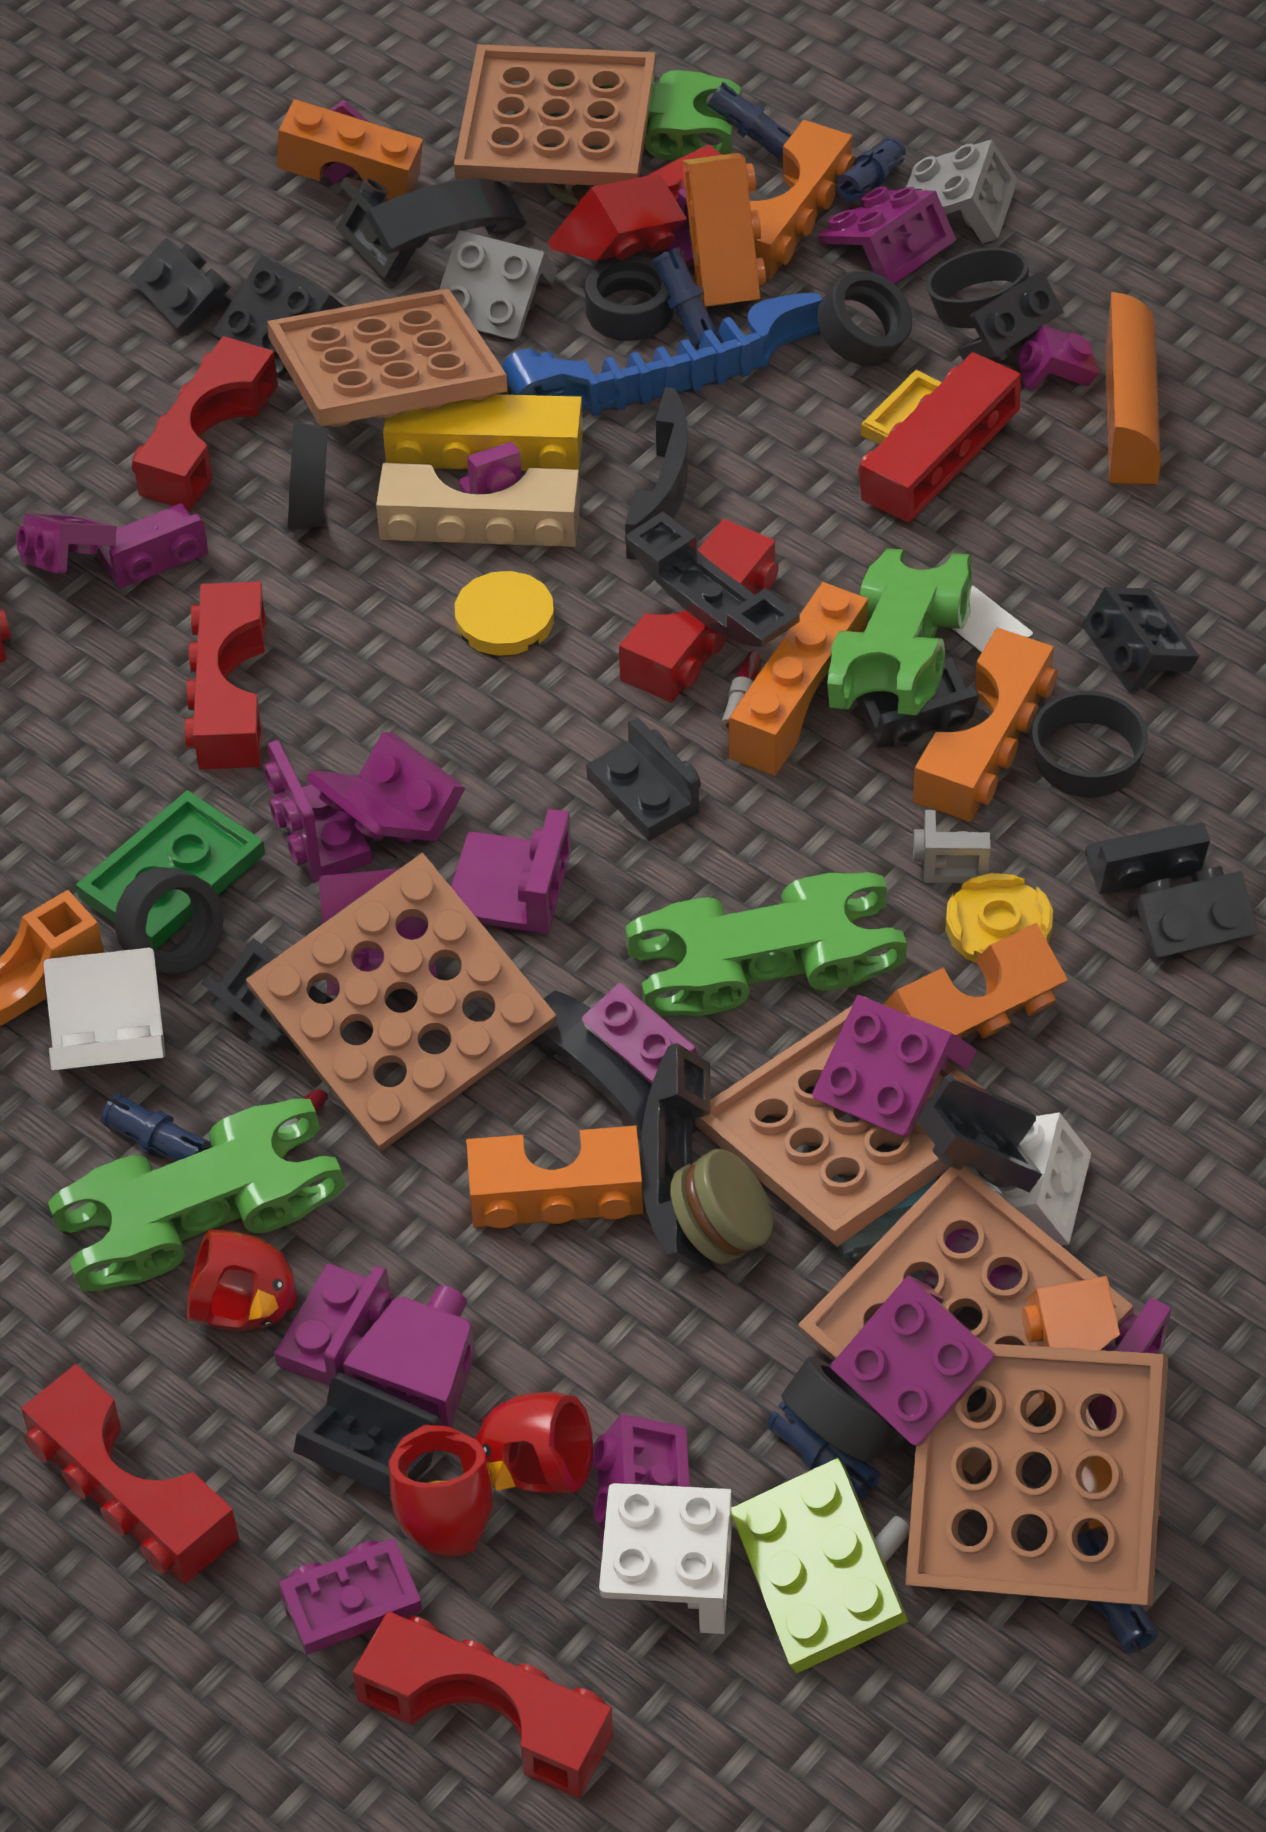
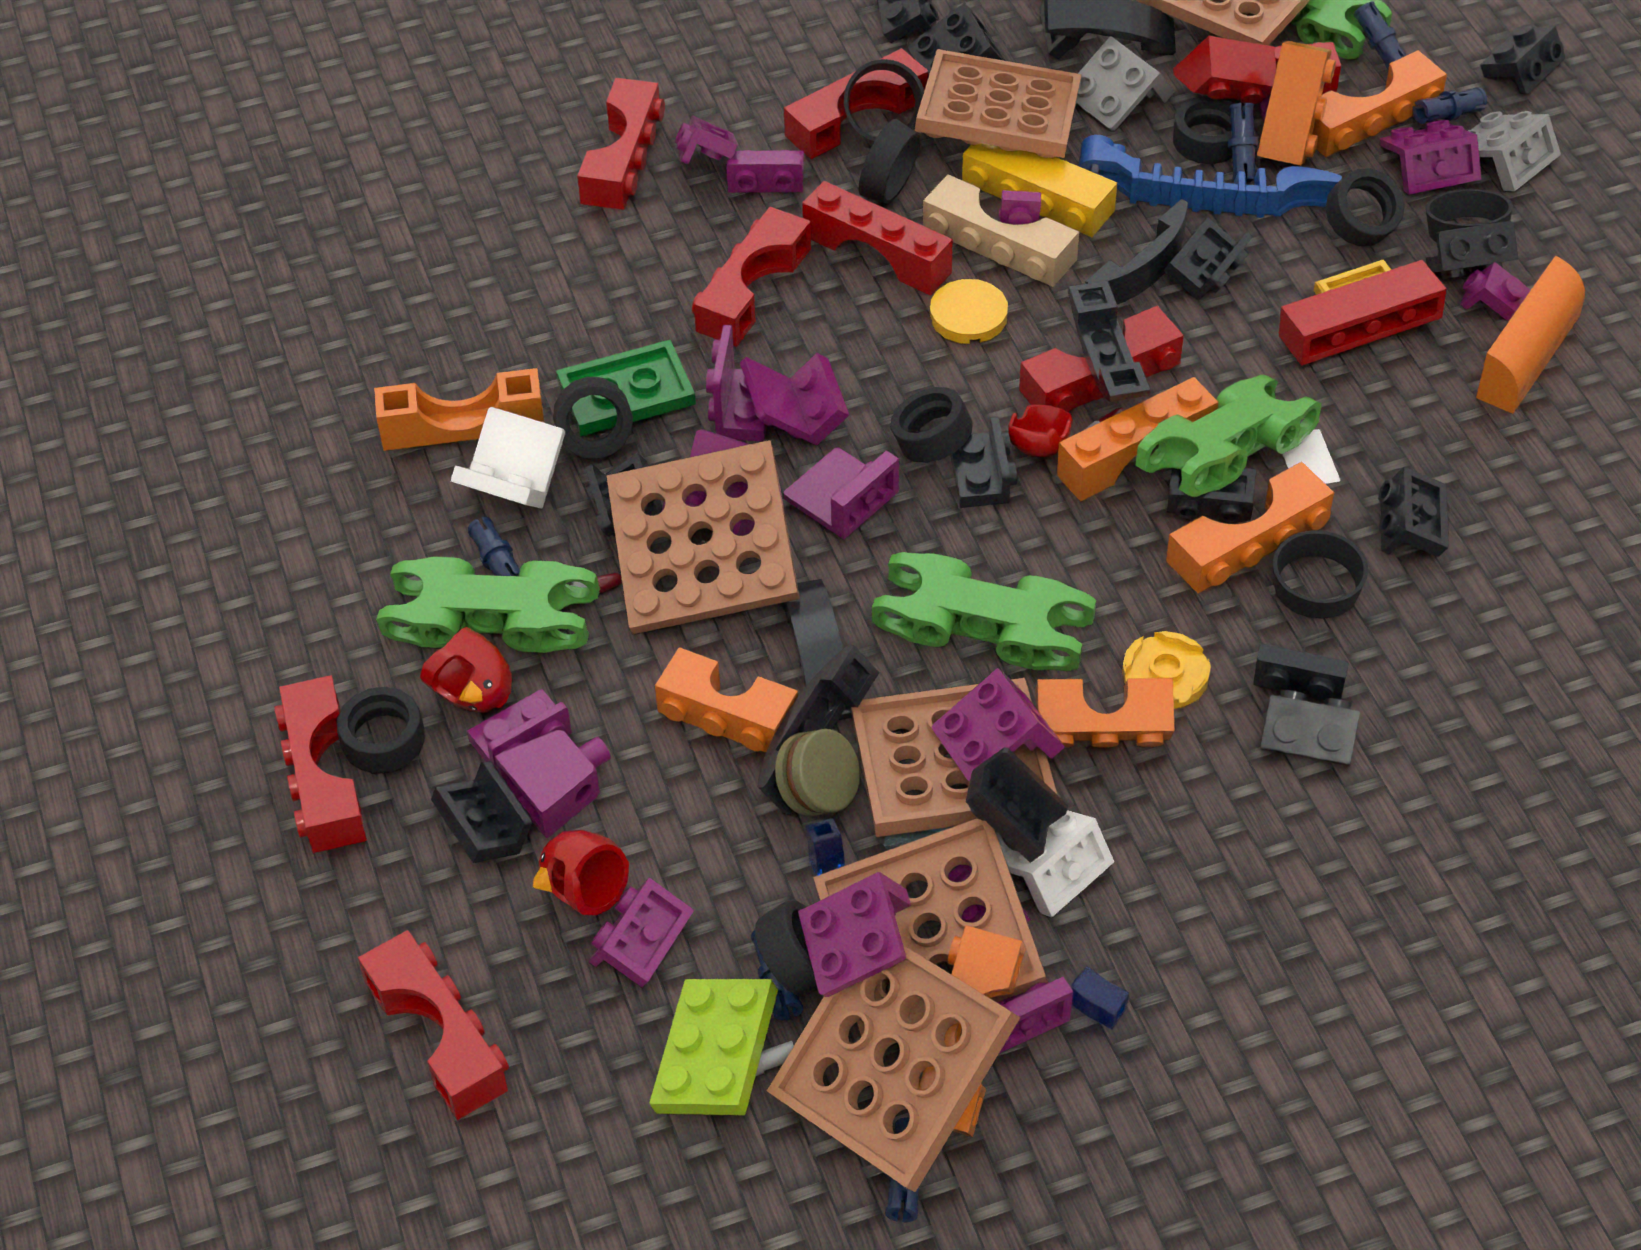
camera: 30 degrees right, 0 degrees up
magenta bracket [279,1538,422,1655] -> none
red piece [389,1425,493,1557] -> none
magenta bracket [582,982,699,1084] -> none
white bracket [599,1483,732,1634] -> none
light grey bracket [913,810,990,883] -> none
none -> black tyre [337,686,425,773]
none -> red arch [802,181,953,296]
none -> clear blue piece [805,818,845,876]
none -> black tyre [844,59,924,141]
none -> black tyre [890,387,973,463]
none -> red hair [1008,404,1073,457]
none -> clear blue piece [1070,966,1129,1030]
none -> black bracket [1163,217,1253,301]
none -> black bracket [1480,24,1565,94]

